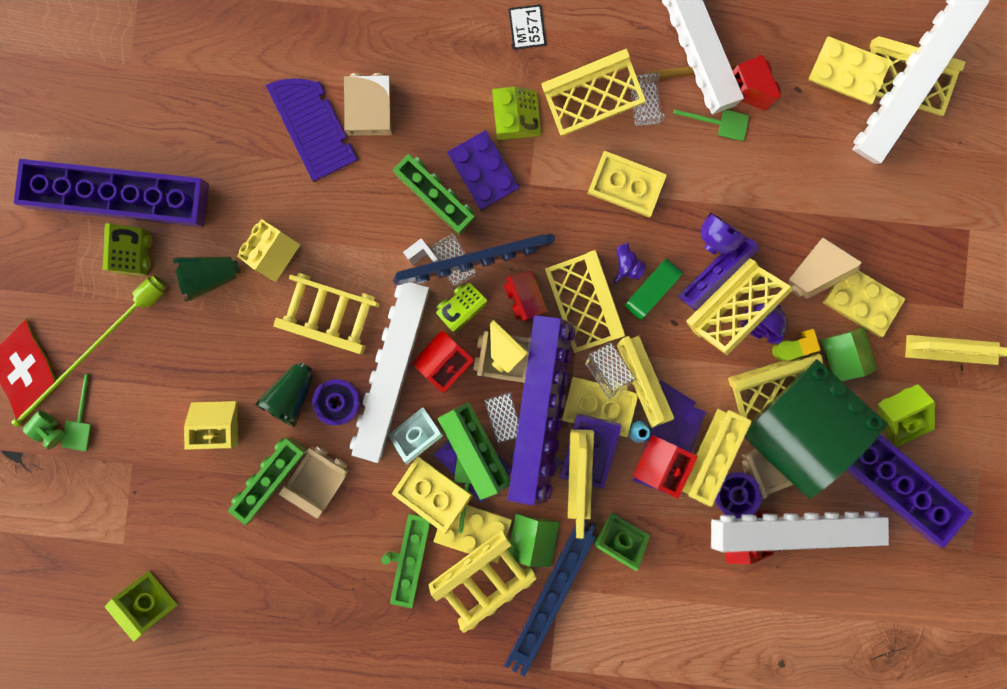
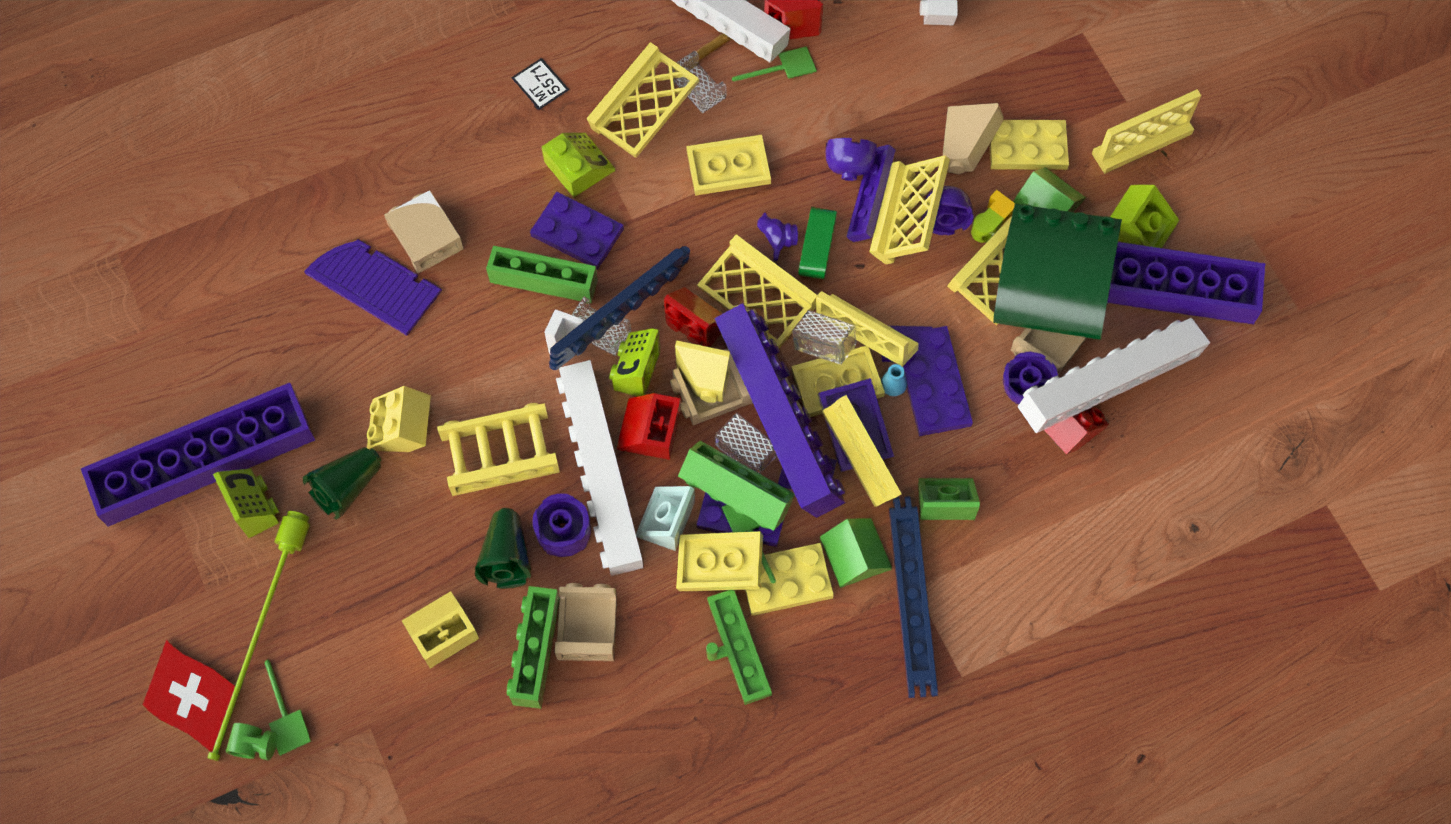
camera: 25 degrees left, 20 degrees down
light yellow fence [428,530,537,633] -> none
red slope [632,435,698,499] -> none
light yellow fence [682,409,751,507] -> none

